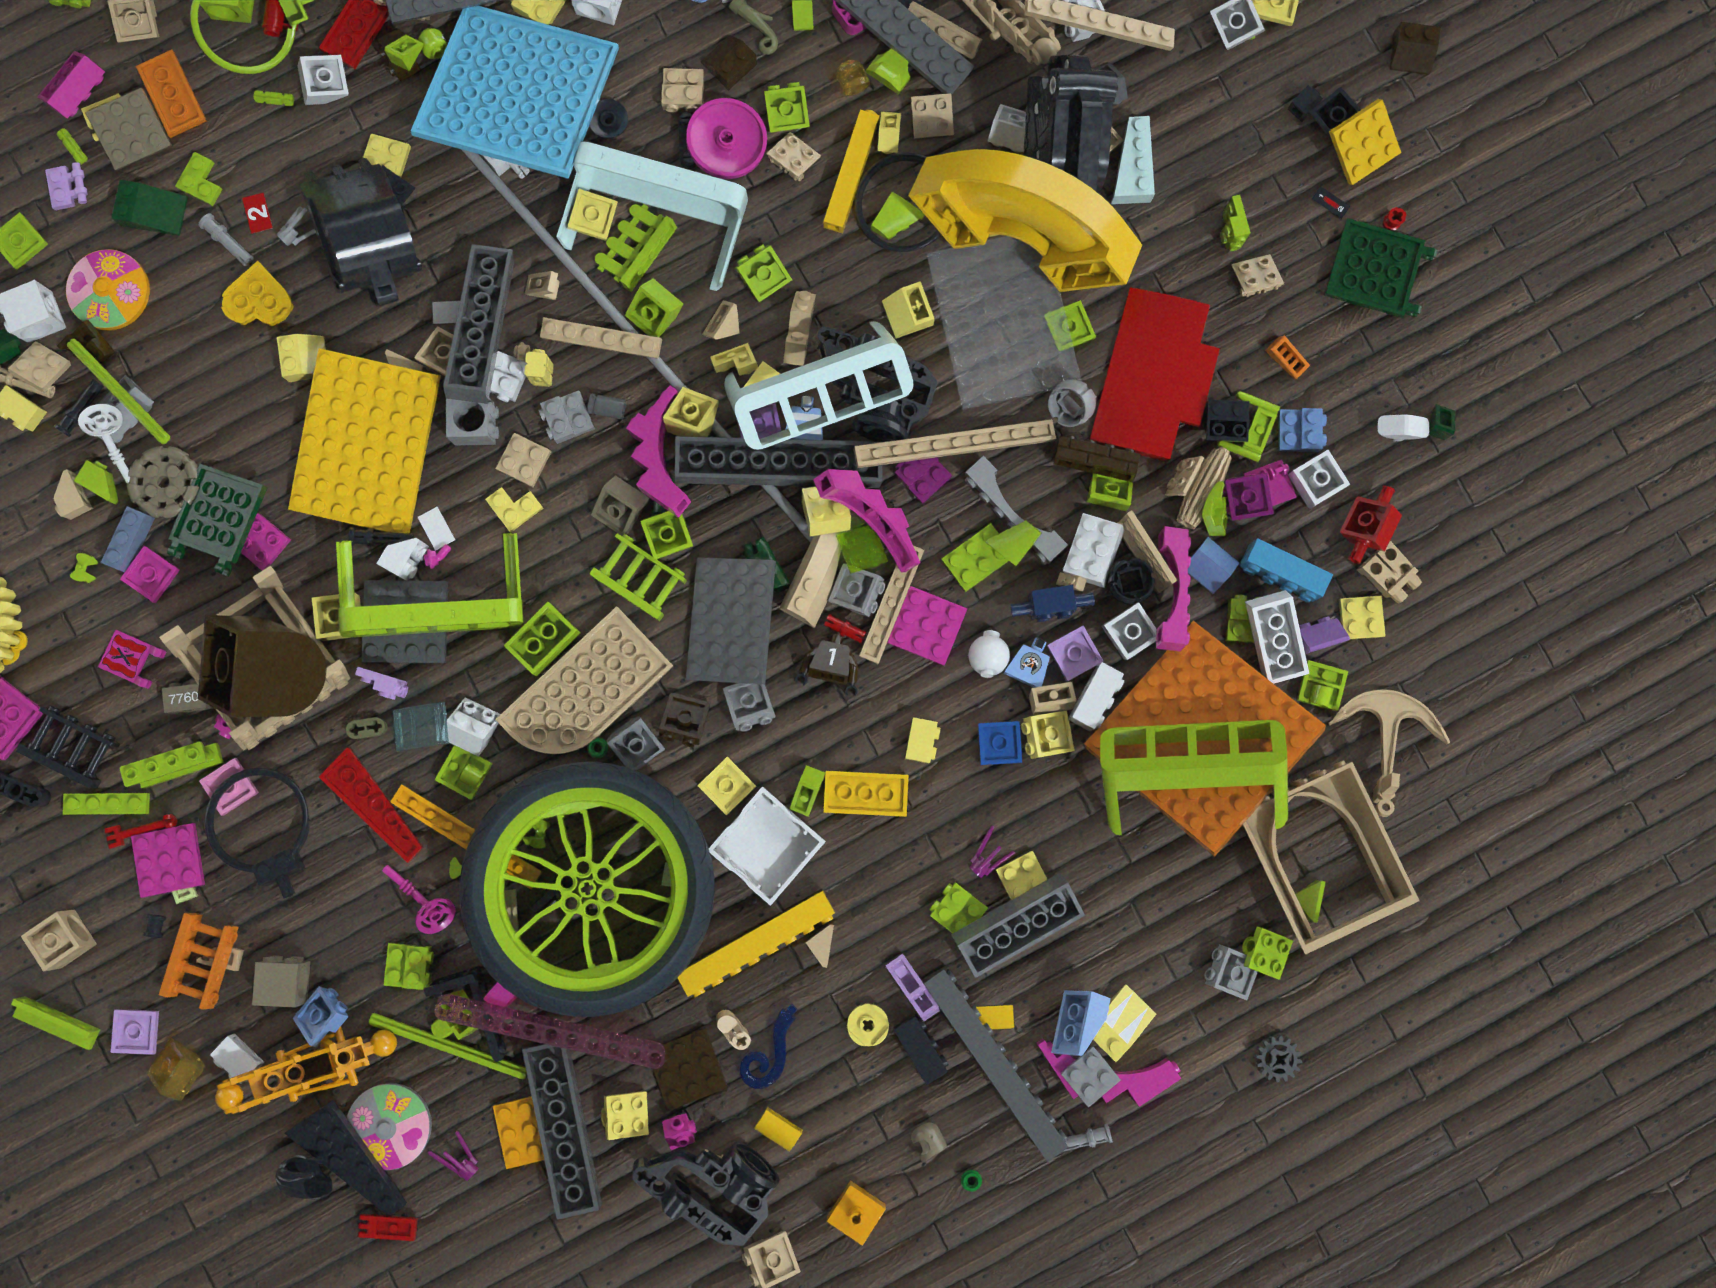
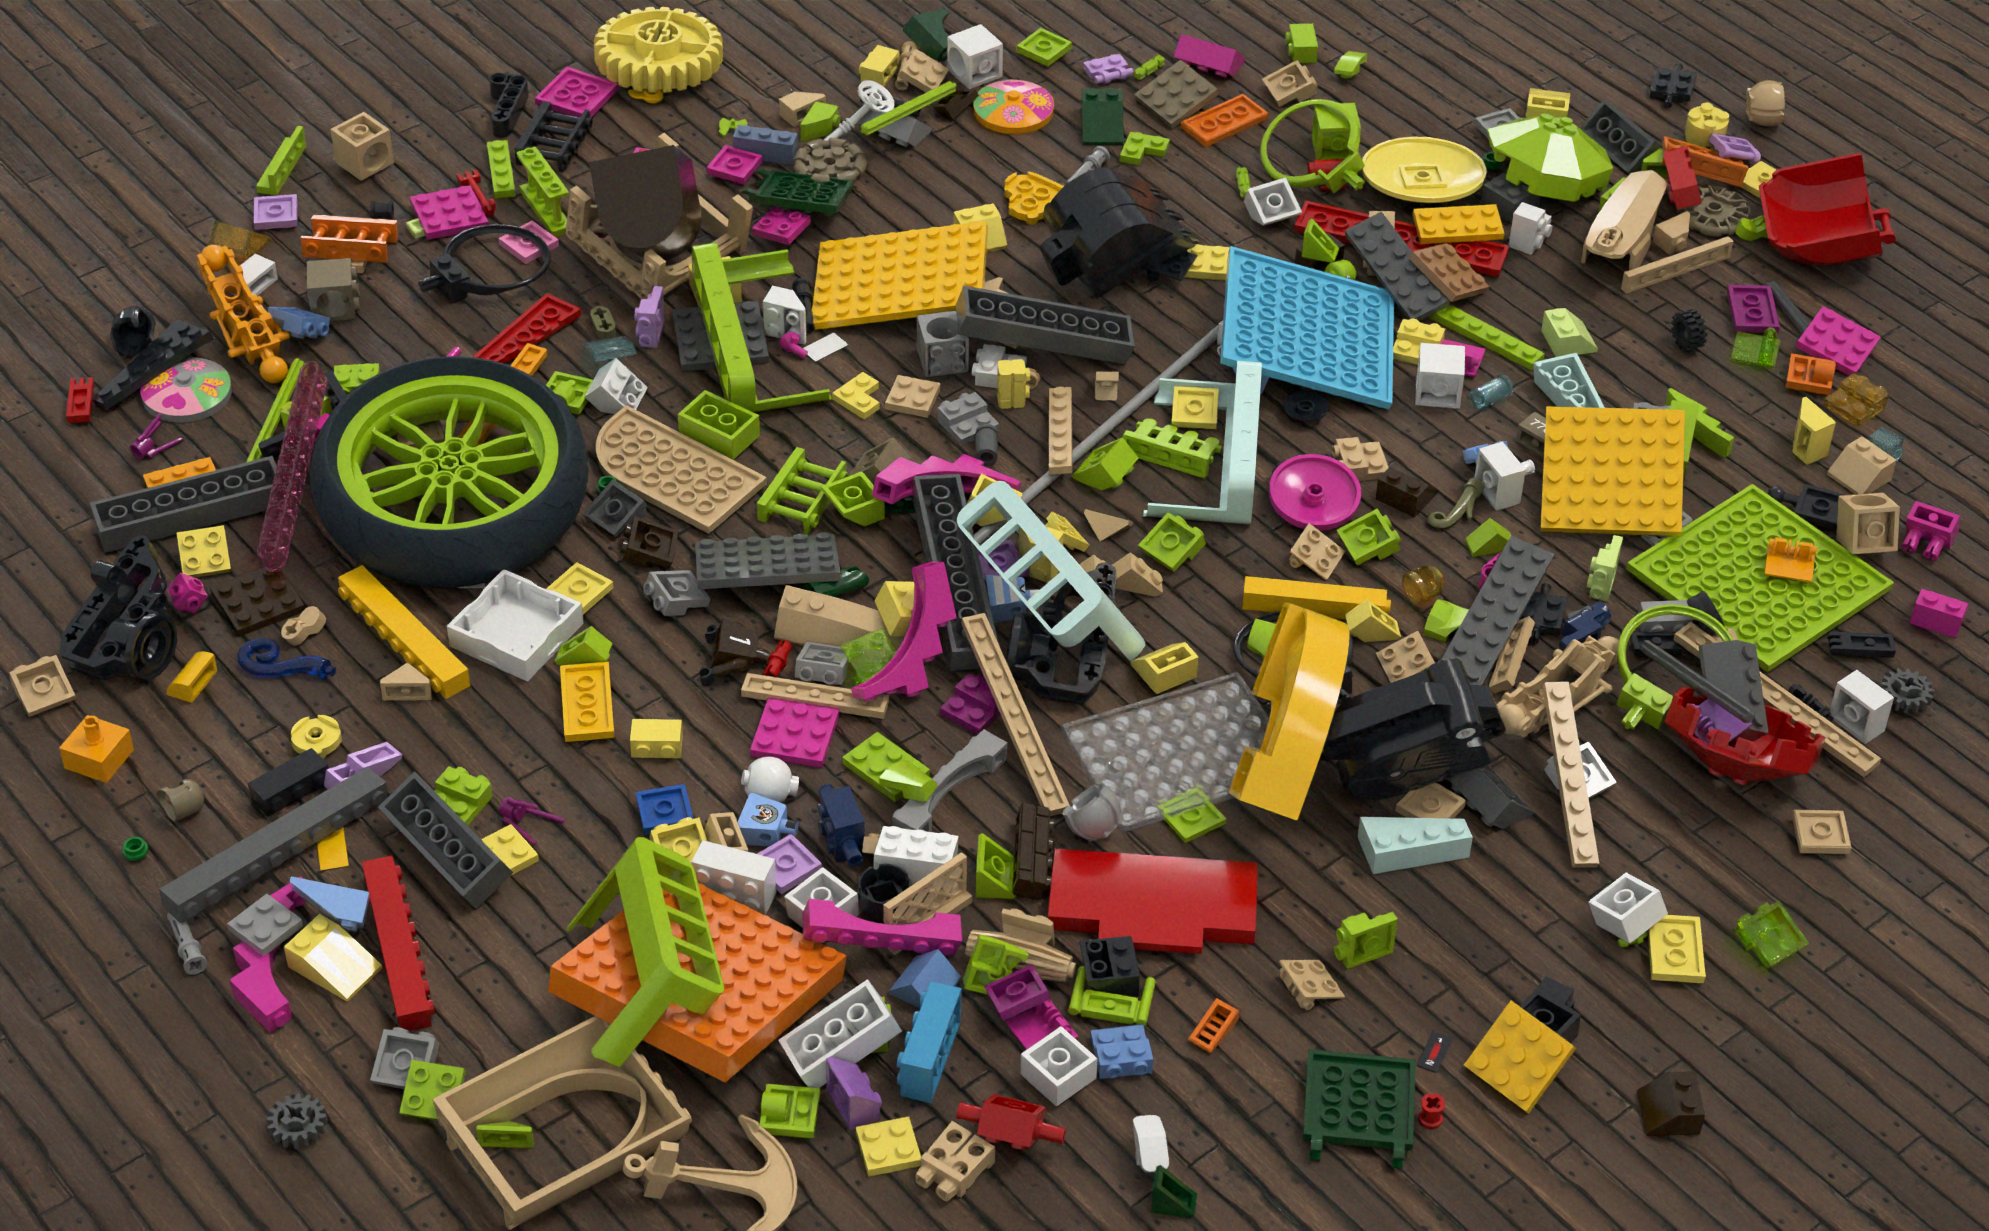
camera: 80 degrees right, 40 degrees down
none -> red brick [362,856,435,1031]

